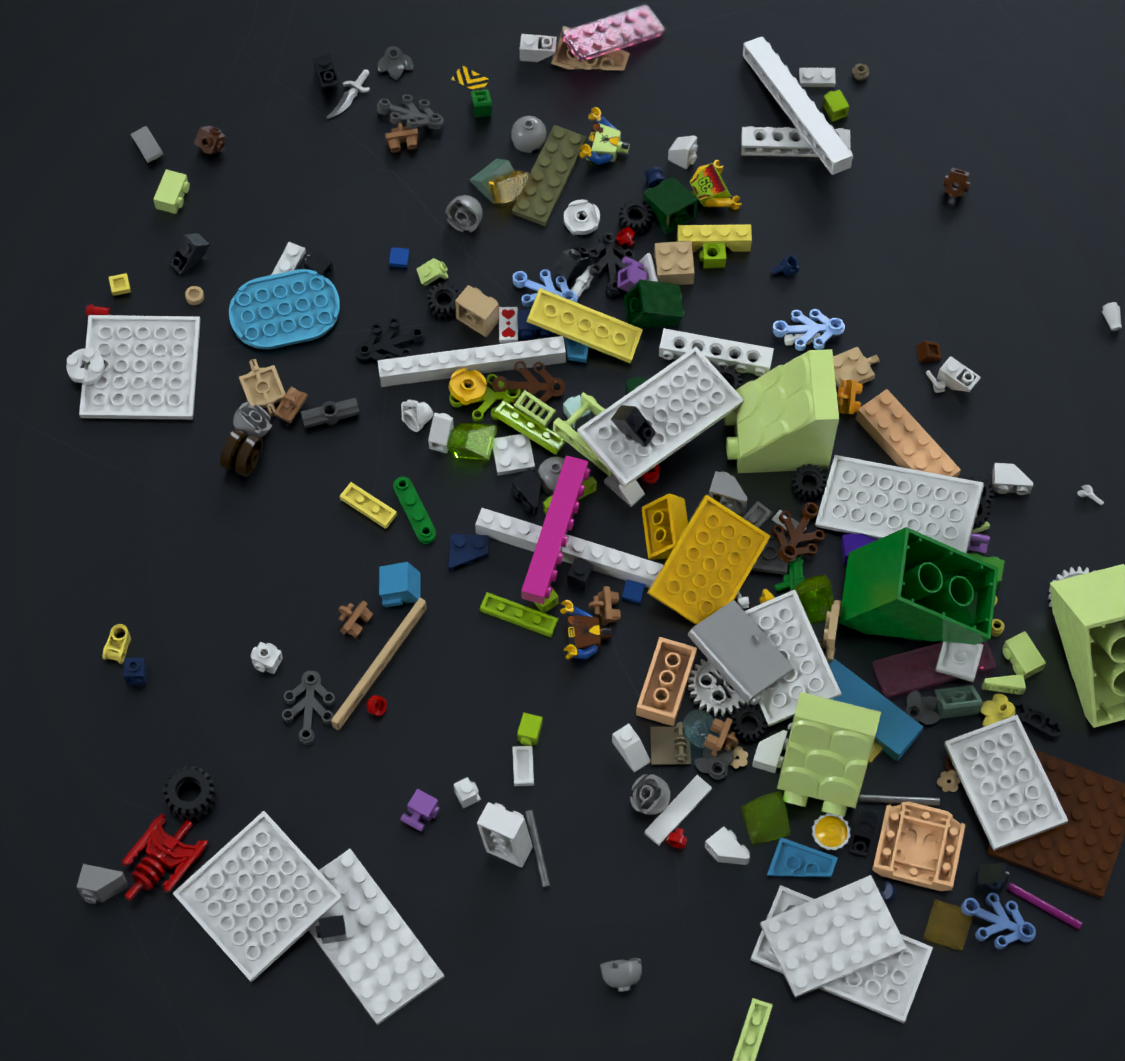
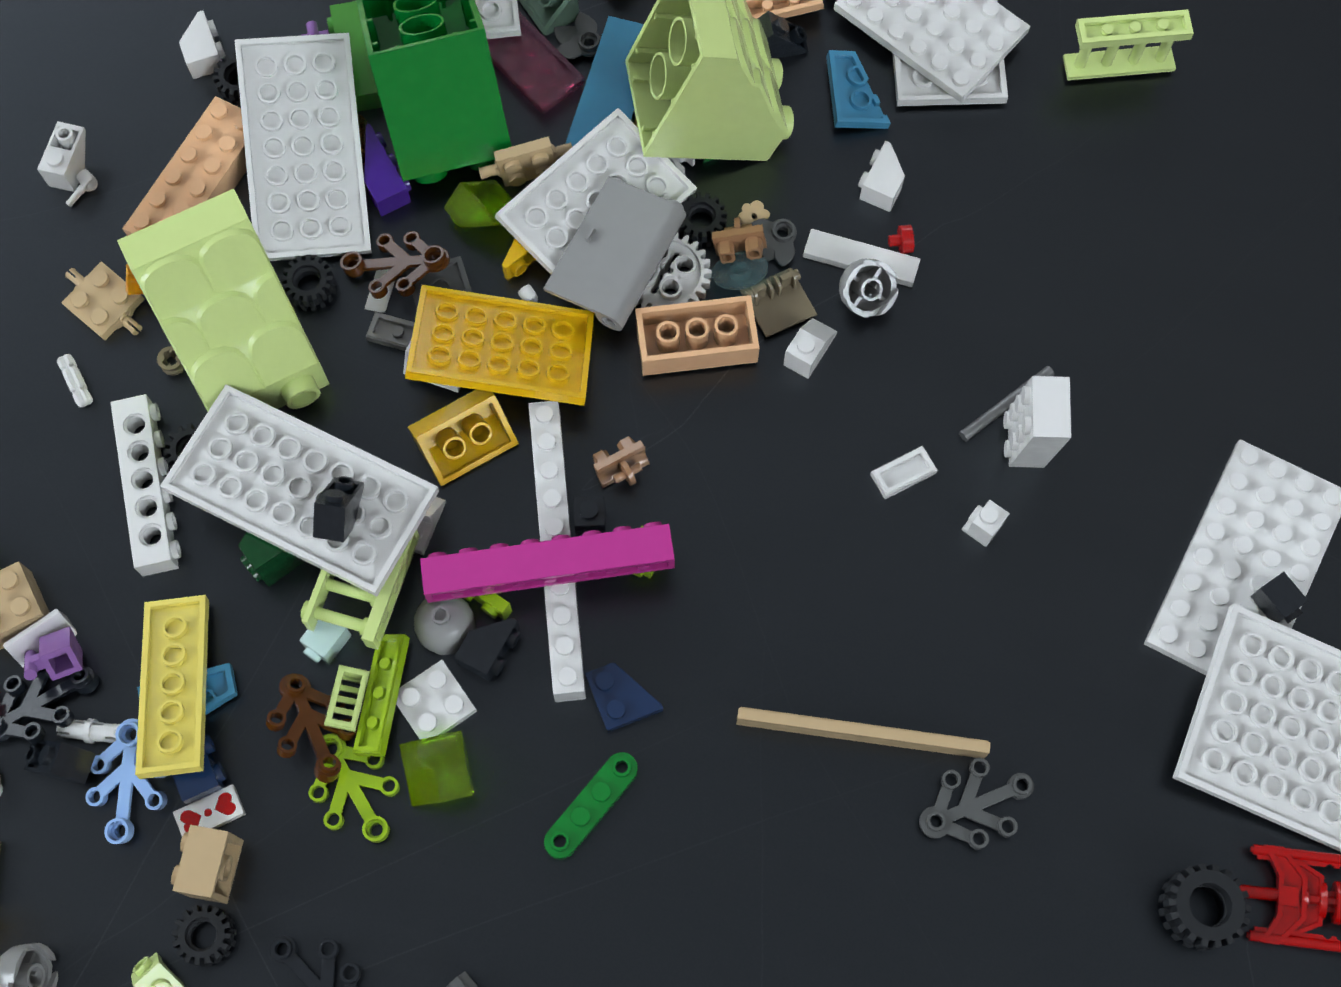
camera: 115 degrees left, 5 degrees up
white brick [250,642,283,674] -> none
medium nougat hips [338,601,373,637] -> none
light yellow plate [339,482,397,529] -> none
red tile [366,695,387,716] -> none
white brick [378,336,566,387] -> none
dark azure plate [379,562,421,608] -> none
medium lavender brick [400,789,440,832] -> none
white piece [401,400,433,432] -> none
white slope [428,413,454,454] -> none
yellow plate [448,368,487,405] -> none
lime tile [480,592,559,638] -> none
lime brick [517,712,543,746] -> none
torso [560,600,612,660] -> none
light grey cylinder [600,958,642,991] -> none
blue tile [622,580,645,604] -> none
dark green slope [624,279,684,329] -> none
light grey slope [709,471,747,517] -> none
clear neon green slope [741,791,791,845] -> none
white slope [752,730,789,773] -> none
light blue plant [773,309,845,351] -> none
green piece [774,555,805,593] -> none
yellow piece [812,813,851,850] -> none
reddish brown slope [916,340,942,362] -> none

